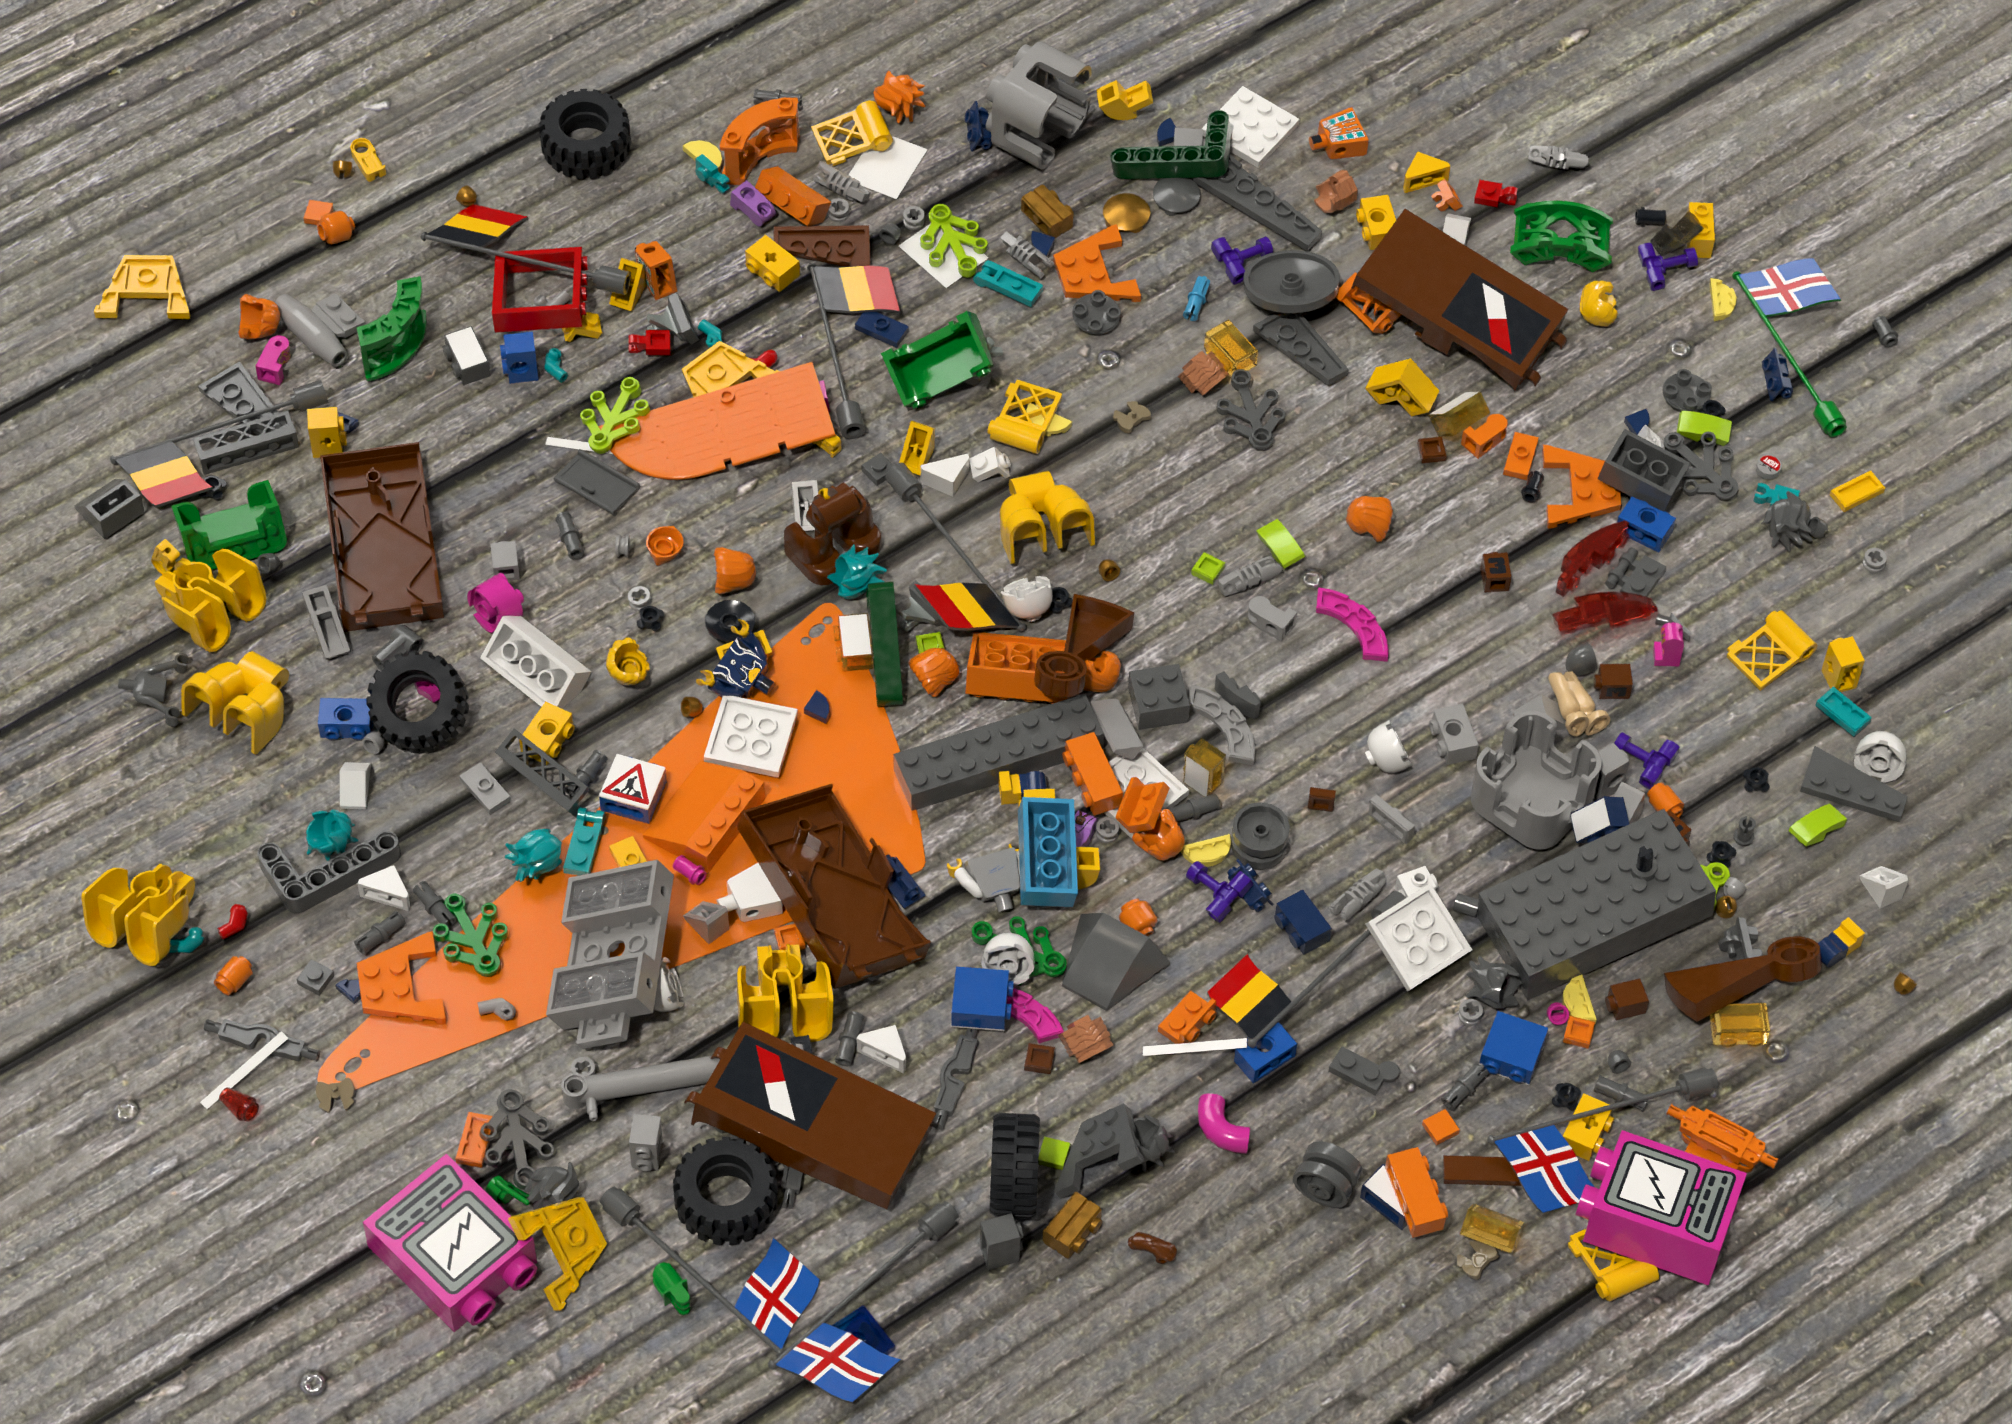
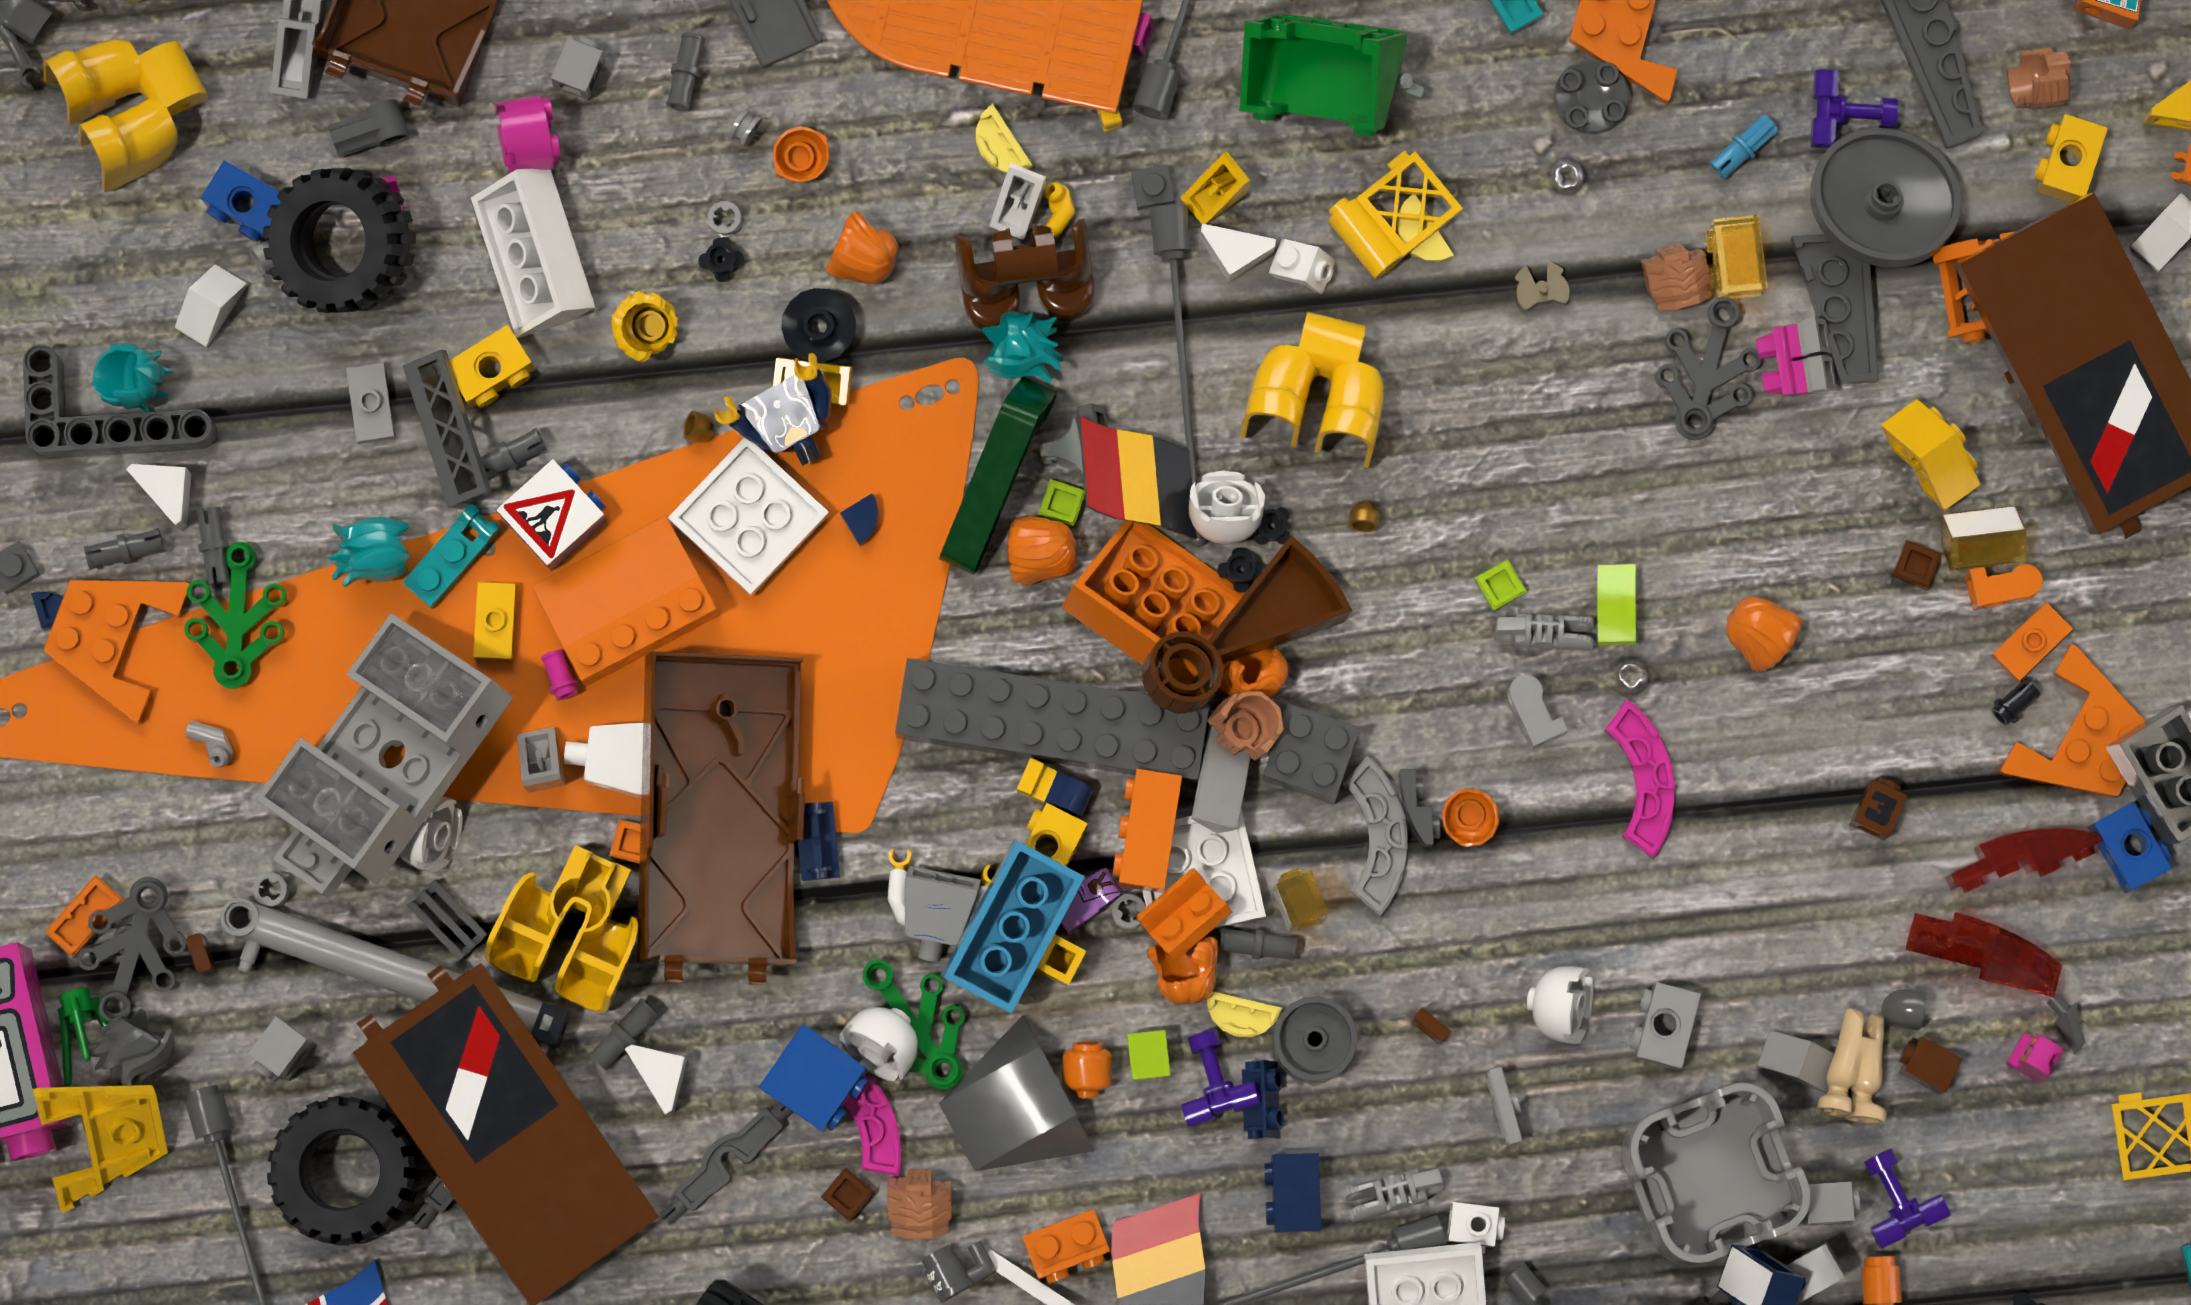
camera: 30 degrees right, 25 degrees up
green arm [653,1262,691,1315] -> none
brick [833,613,873,671] -> none
dark grey plate [1605,547,1667,606] -> none
none -> reddish brown tile [186,933,218,976]
none -> dark grey tile [407,880,488,962]
none -> dark grey piece [921,1240,995,1303]
none -> light yellow tile [976,103,1033,173]
none -> lime panel [1127,1030,1171,1080]
none -> nougat hair [1207,691,1284,761]
none -> black plate [1217,547,1263,593]
none -> orange hair [1441,788,1500,847]
none -> hips [1756,318,1837,397]

